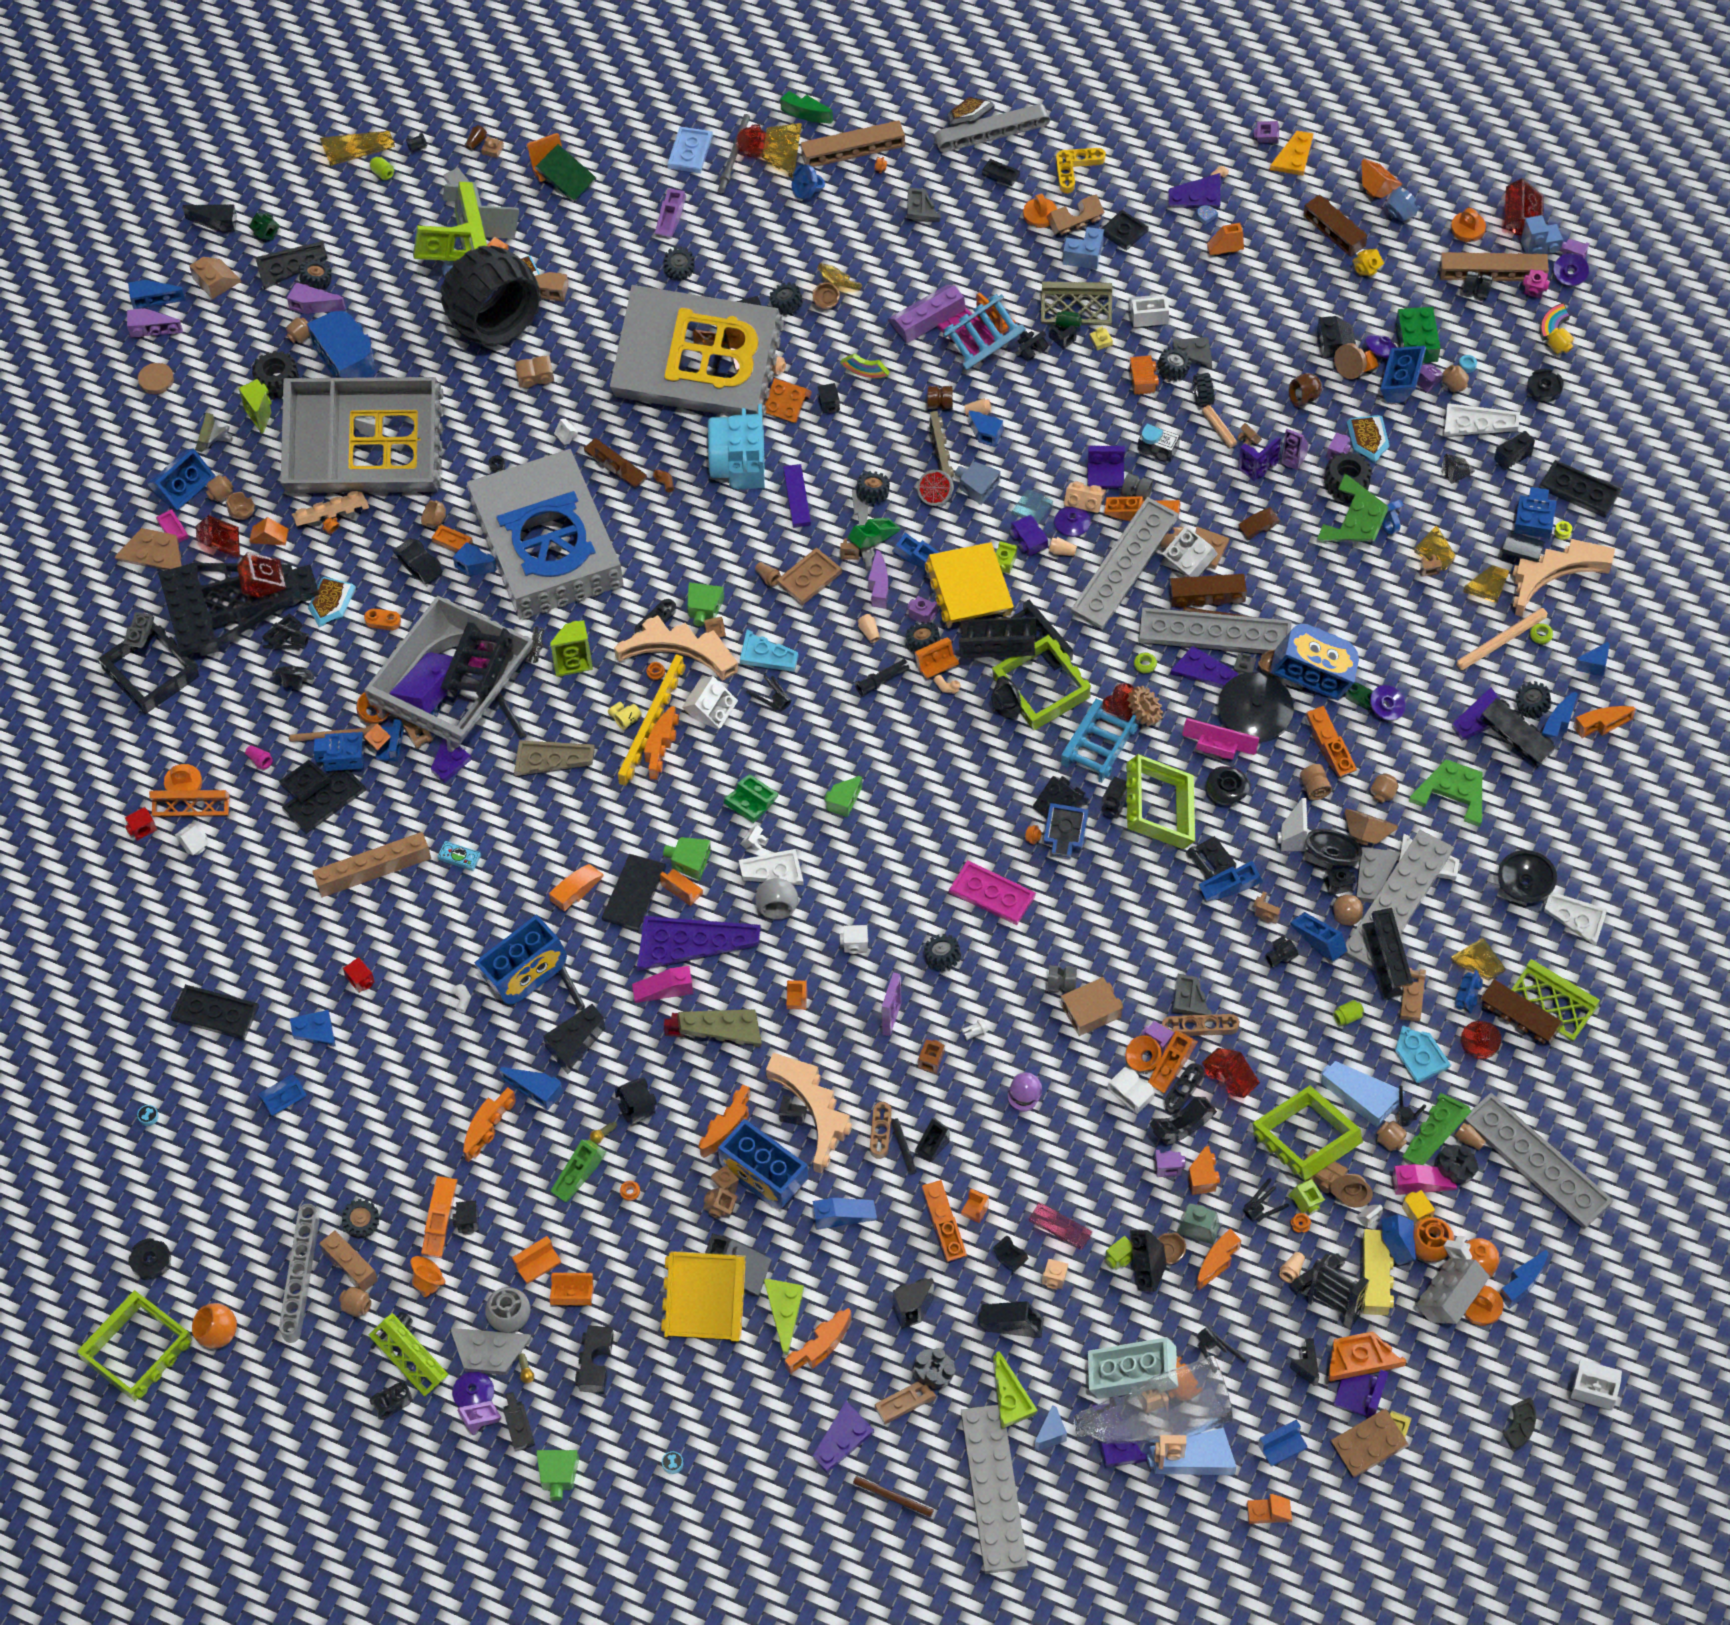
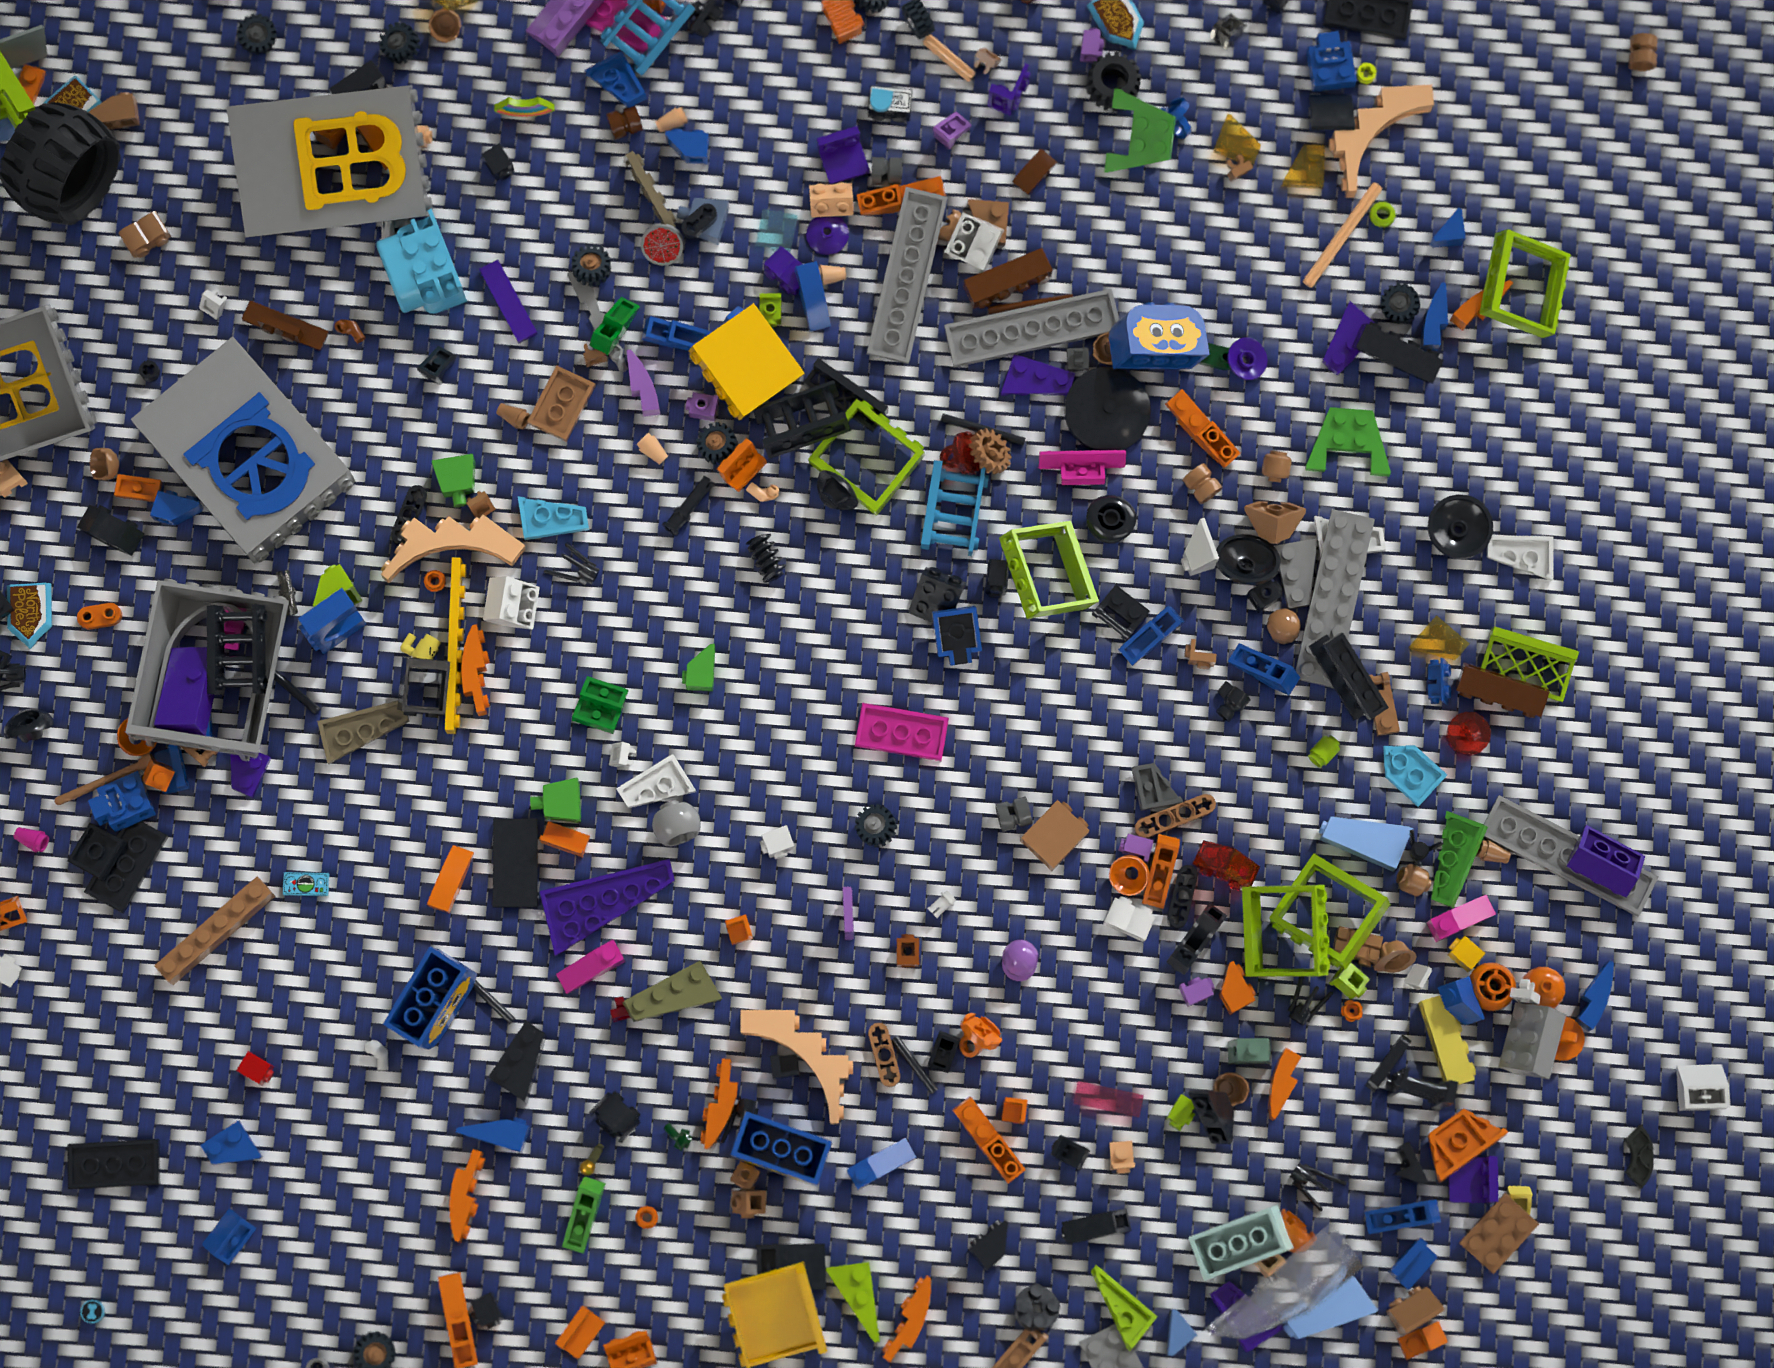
camera: 25 degrees left, 20 degrees up
orange bracket [765,378,812,423] -> none
orange plate [1025,825,1042,844] -> none
lime piece [1134,652,1157,674] -> none
light nougat bracket [1154,1435,1186,1469] -> none
light nougat cone [1279,1252,1305,1283] -> none
medium lavender slope [1281,429,1309,470] -> none
black plate [1437,1145,1479,1184] -> none
none -> blue arch [298,588,366,654]
none -> black window [397,657,450,718]
none -> black slope [417,346,457,385]
none -> blue wing [584,51,648,108]
none -> dark green plate [664,1123,693,1151]
none -> black beam [681,204,717,239]
none -> black piece [746,533,786,583]
none -> blue slope [794,261,831,332]
none -> medium lavender slope [932,112,972,150]
none -> black bar [941,413,1026,446]
none -> orange tile [959,1013,1002,1058]
none -> lime window [1242,885,1330,977]
none -> blue slope [1365,1200,1441,1234]
none -> medium nougat slope [1386,1286,1445,1334]
none -> lime window [1479,229,1571,338]
none -> dark purple slope [1567,825,1646,898]

